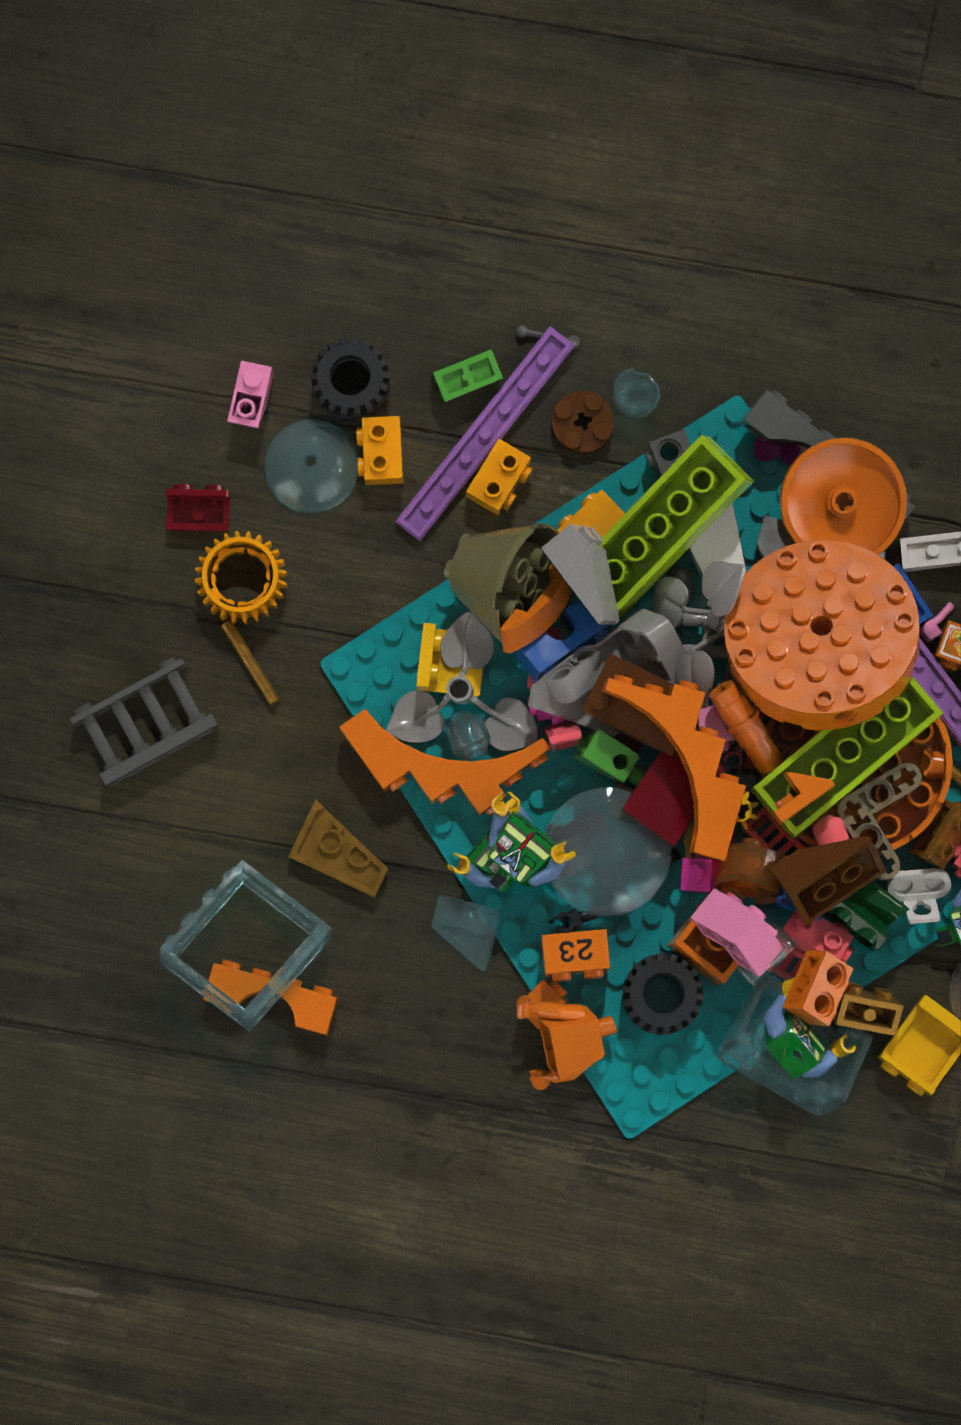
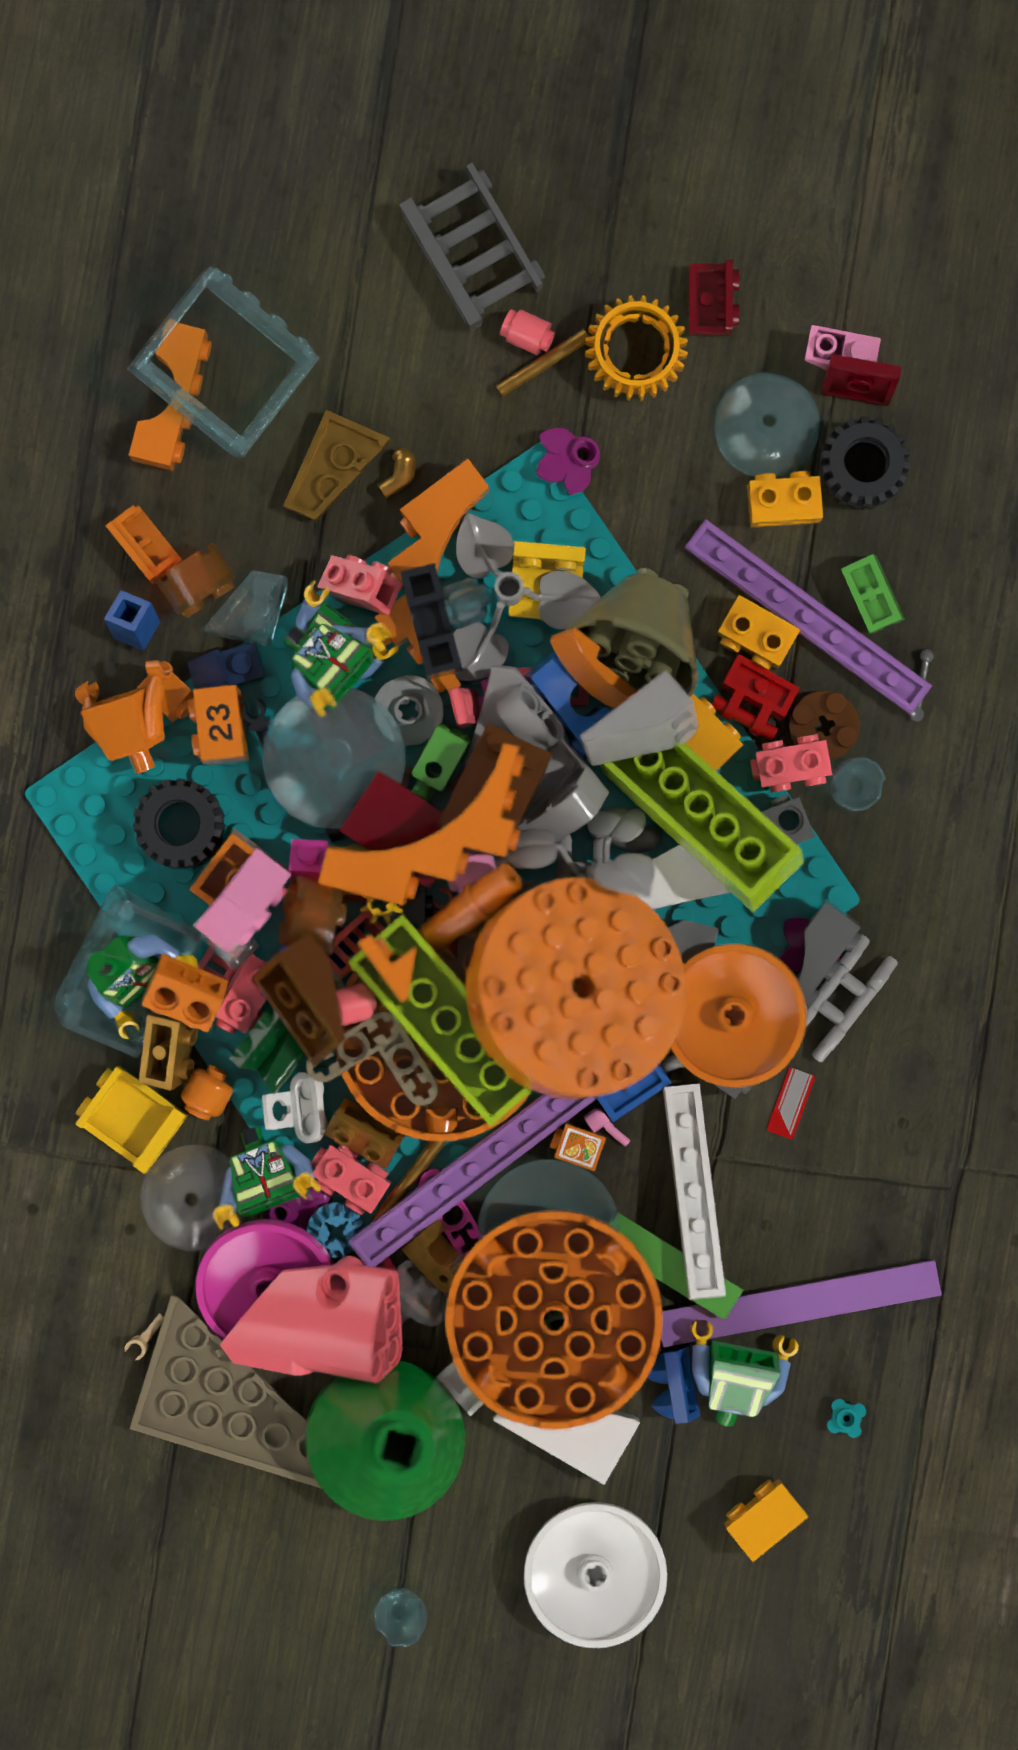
camera: 85 degrees right, 5 degrees up
none -> blue brick [104,591,160,651]
none -> orange hinge [105,505,183,584]
none -> clear orange brick [154,542,236,619]
none -> orange head [181,1065,234,1120]
none -> dark blue slope [187,642,265,689]
none -> coral brick [317,555,403,615]
none -> light grey plate [373,675,444,747]
none -> pearl gold arm [378,448,417,499]
none -> black arch [400,563,462,680]
none -> coral brick [500,309,555,355]
none -> magenta plate [536,428,600,495]
none -> red plate [711,654,800,741]
none -> coral brick [750,734,832,793]
none -> sticker [767,1067,815,1139]
none -> light grey piece [806,934,898,1062]
none -> dark red tile [821,354,902,406]

